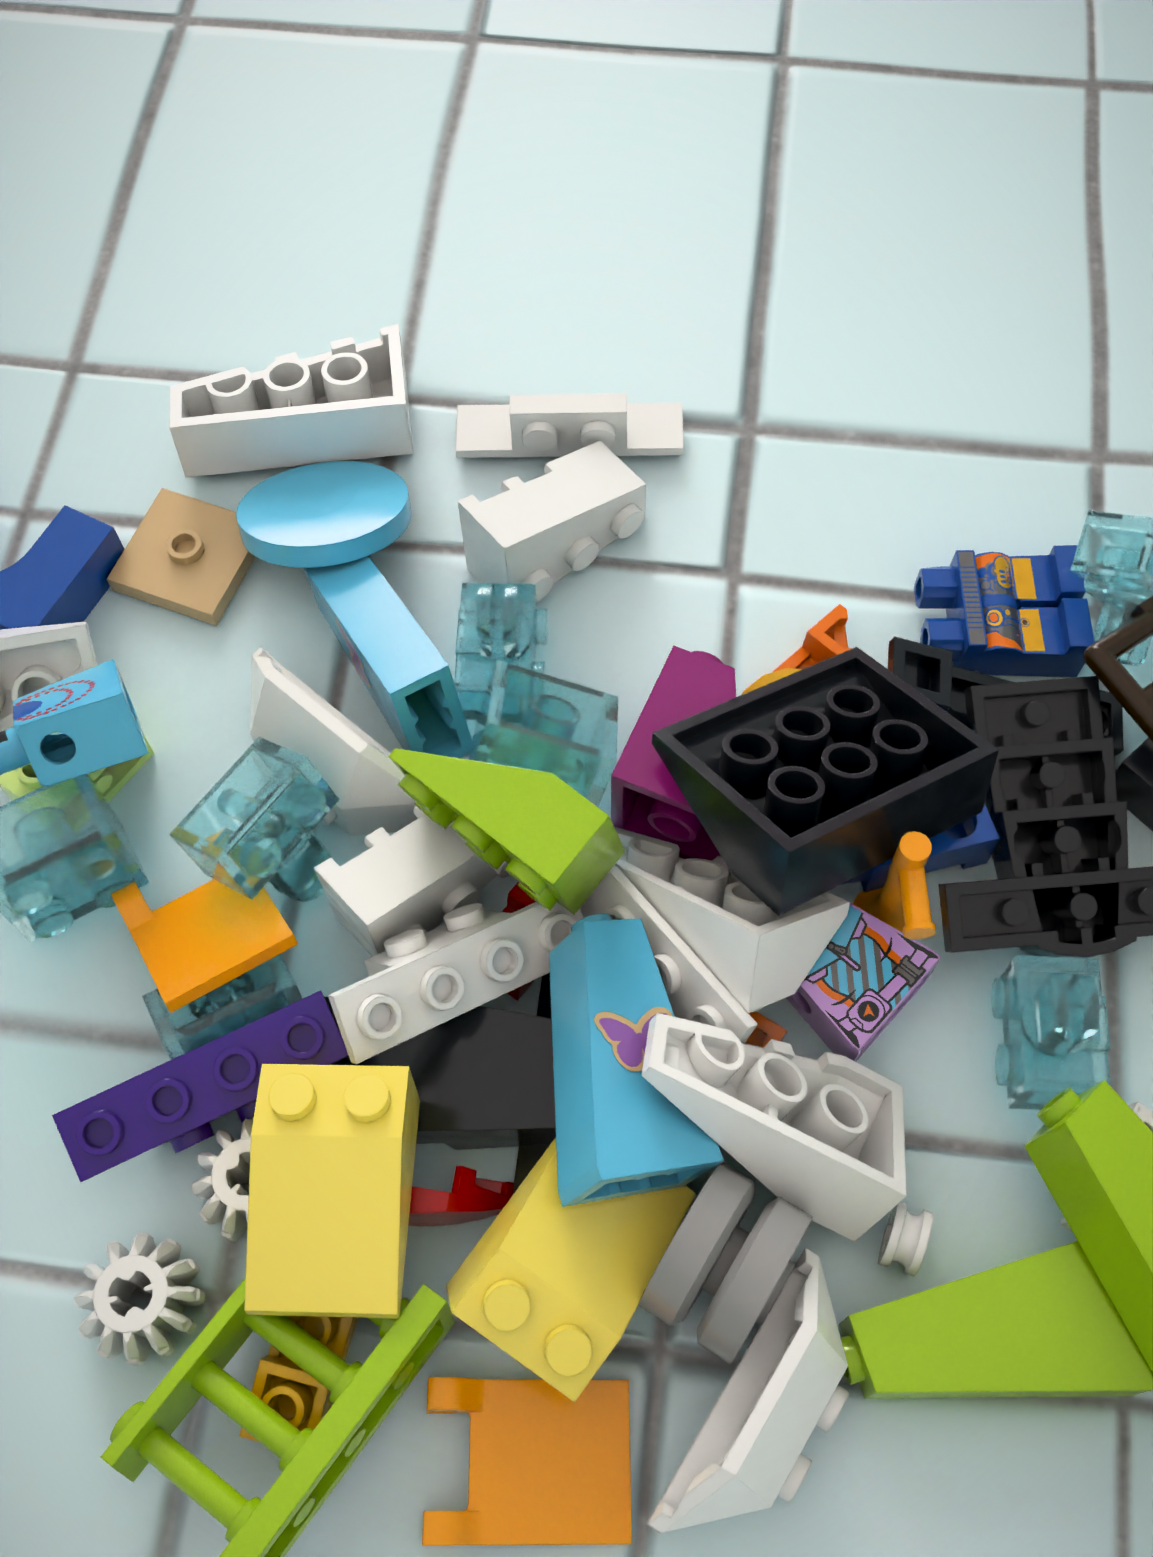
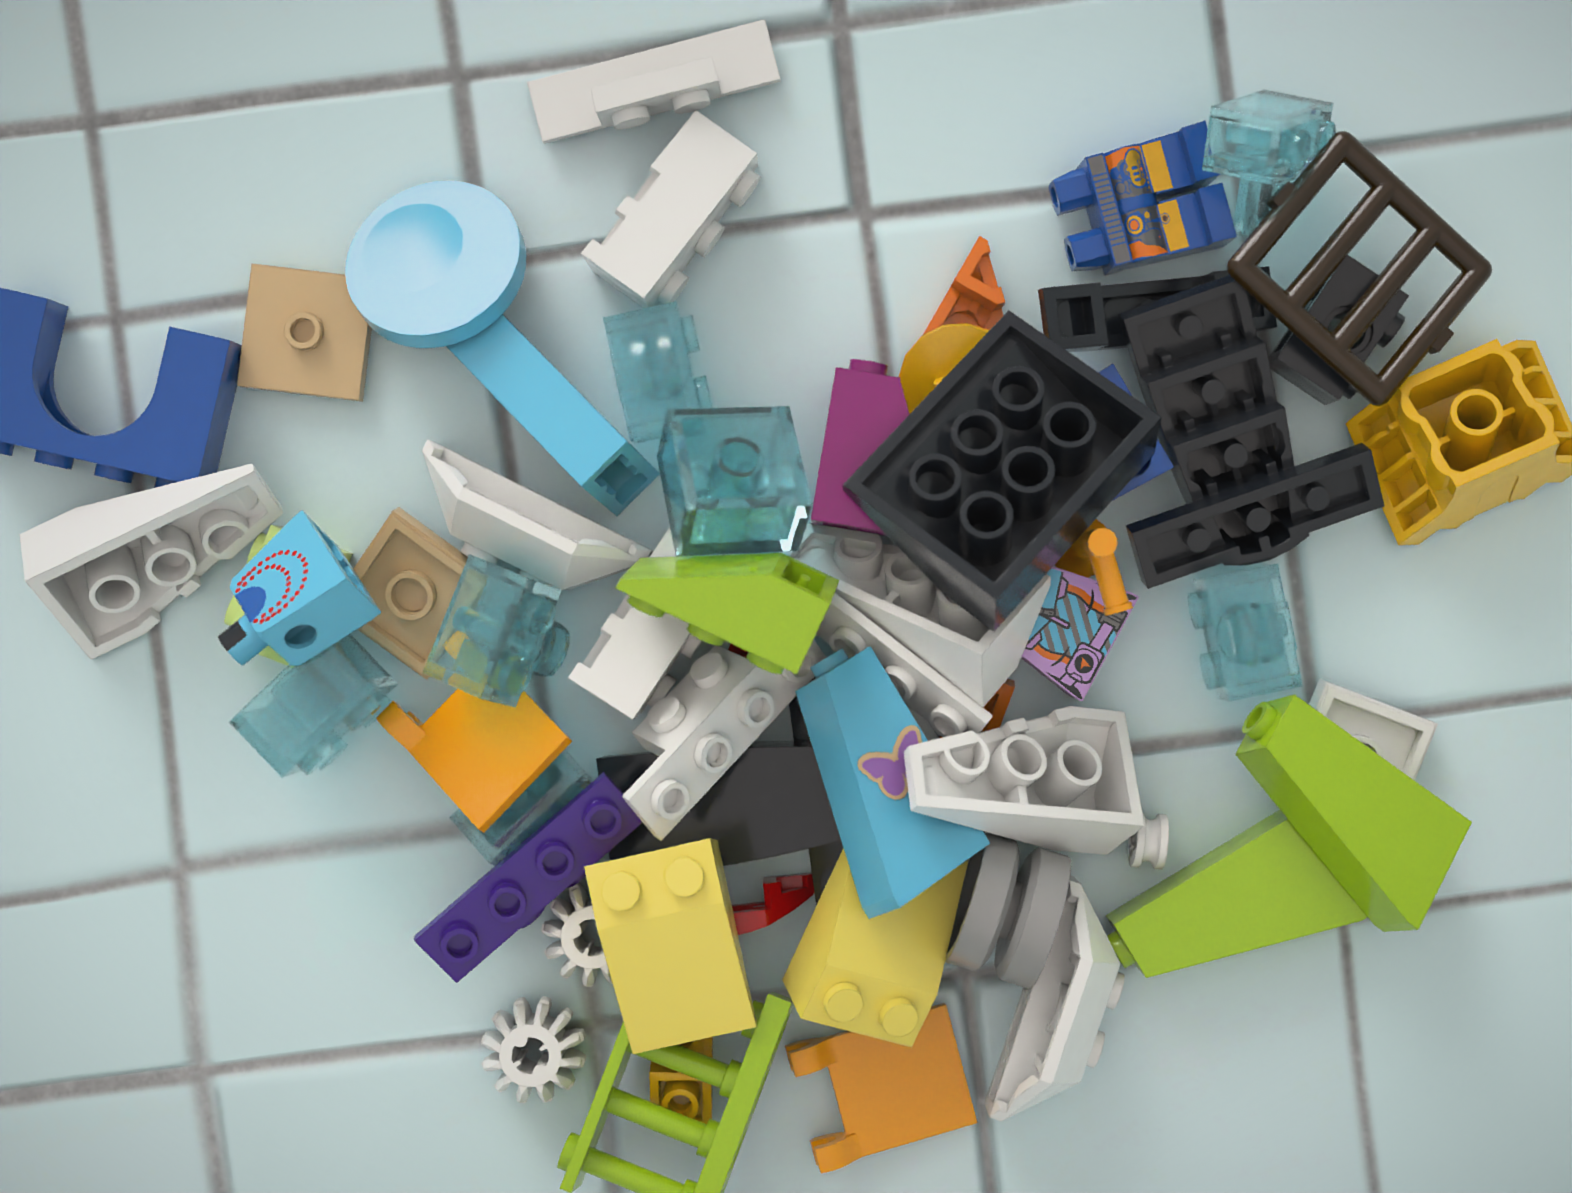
camera: 15 degrees left, 25 degrees up
white wedge [169,324,413,478] -> none
none -> tan plate [353,507,499,680]

